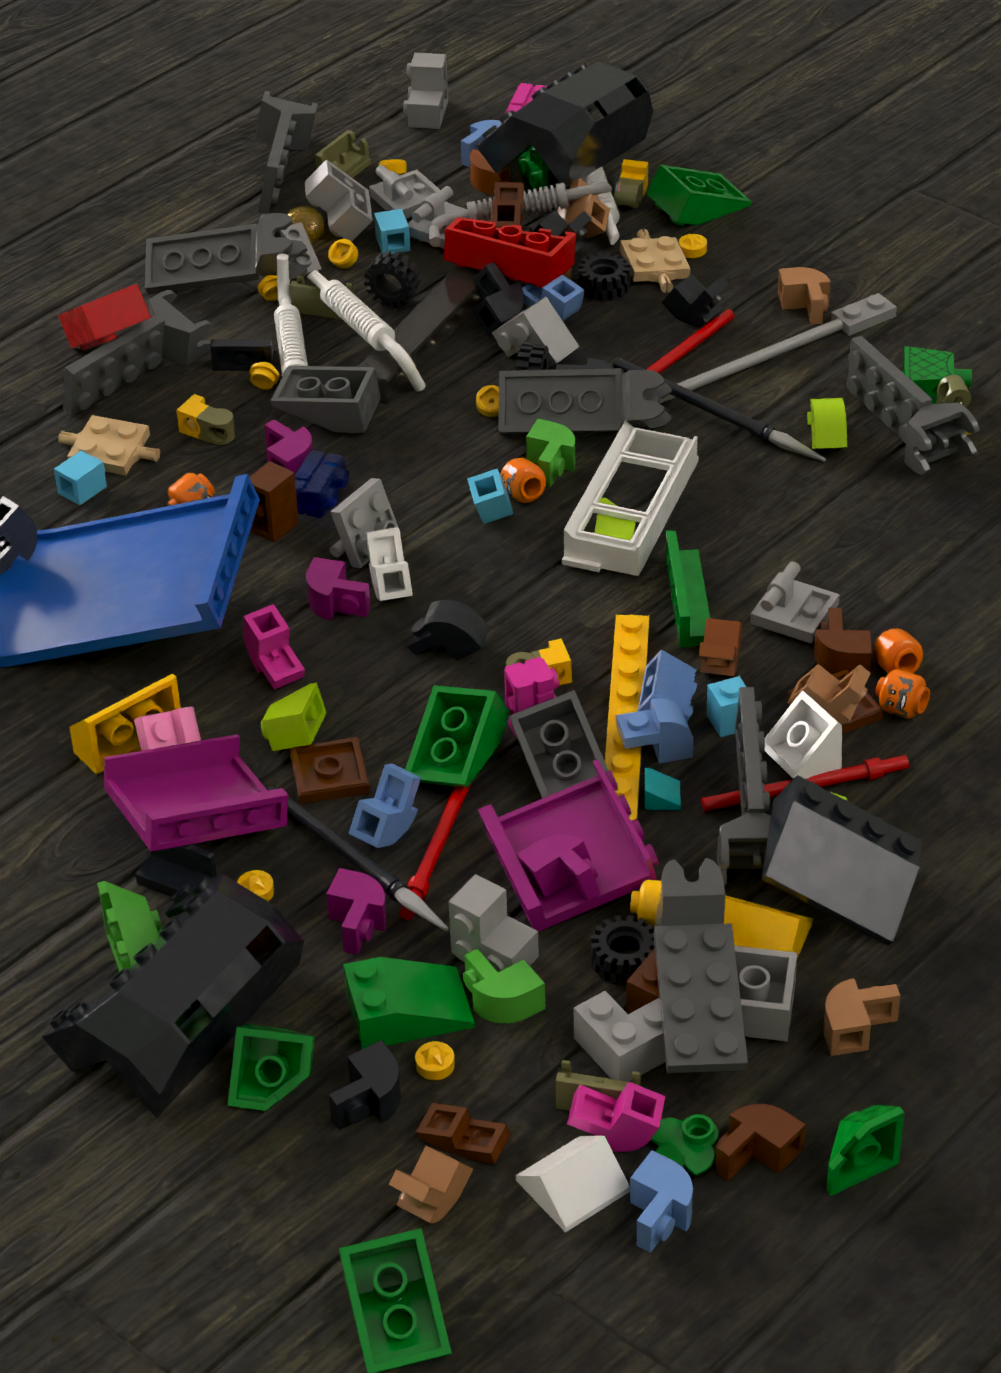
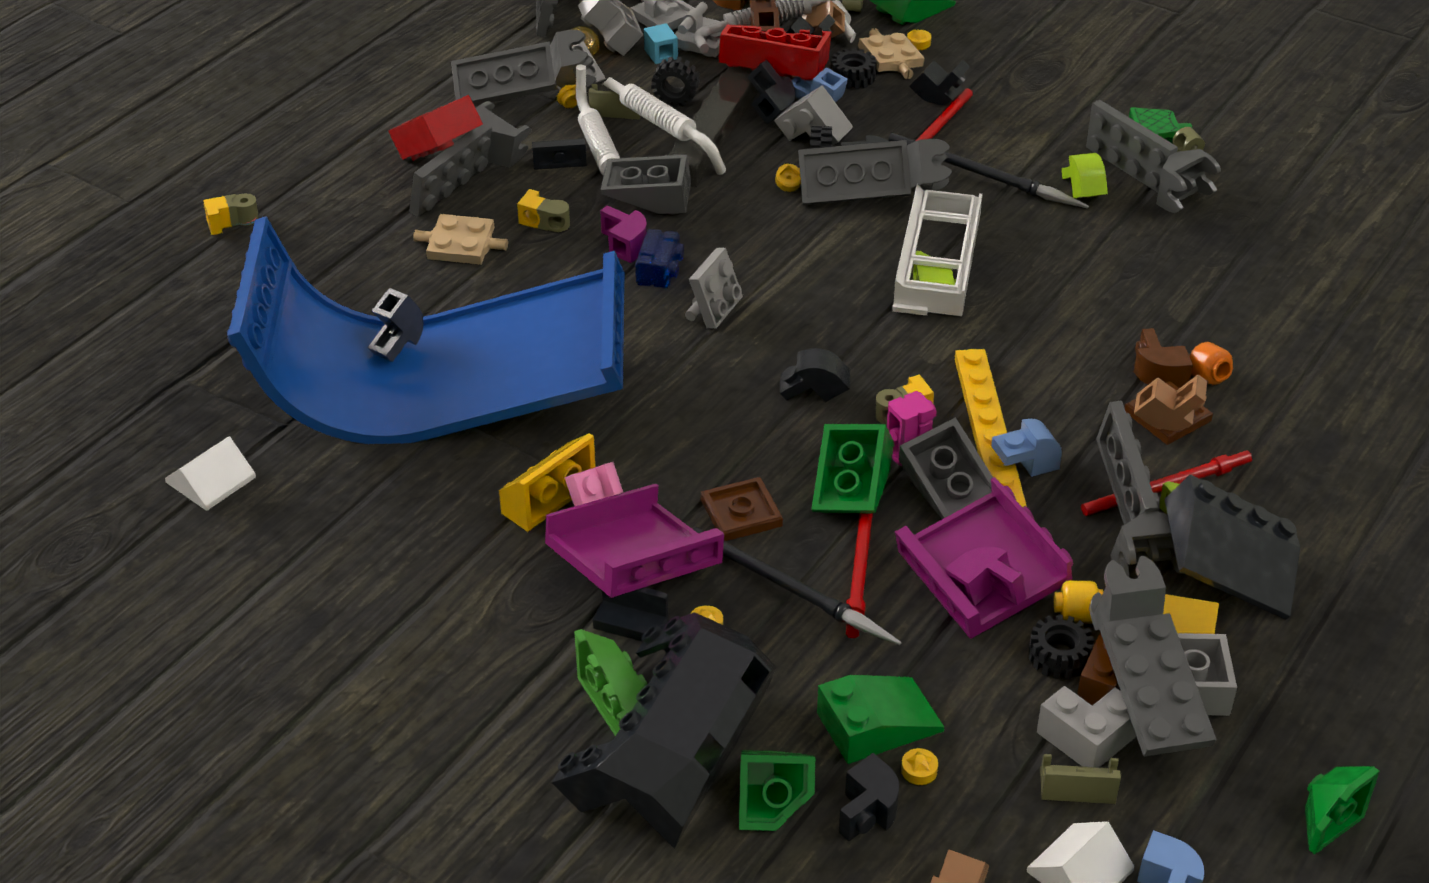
camera: 10 degrees left, 0 degrees up
medium azure brick [54,450,107,505] -> none
orange head [167,473,215,506] -> none
dark pink brick [243,604,305,689] -> none
yellow plate [249,362,280,389] -> none
reddish brown brick [249,461,299,542] -> none
lime slope [261,683,326,751] -> none
magenta brick [306,557,371,620] -> none
magenta brick [326,868,387,955] -> none
yellow tile [328,239,358,269] -> none
medium blue brick [349,764,421,848] -> none
white brick [365,527,413,601] -> none
reddish brown slope [416,1103,510,1165] -> none
light grey brick [449,874,539,972] -> none
bright green brick [463,949,545,1024] -> none
medium azure brick [467,468,514,524] -> none
orange head [500,458,546,503] -> none
bright green brick [526,419,576,487] -> none
dark pink brick [567,1082,665,1152] -> none
medium blue brick [638,650,697,721] -> none
teal slope [645,768,681,810] -> none
green plate [650,1114,718,1176] -> none
light grey bar [659,293,897,404] -> none
green fence [666,531,710,647] -> none
dark orange brick [699,618,743,676] -> none
medium azure brick [707,676,746,737] -> none
reddish brown brick [715,1104,806,1181] -> none
light grey plate [750,562,840,644] -> none
white slope [764,690,842,779] -> none
medium nougat brick [778,267,830,325] -> none
medium nougat brick [823,978,900,1056] -> none
orange head [875,669,930,719] -> none

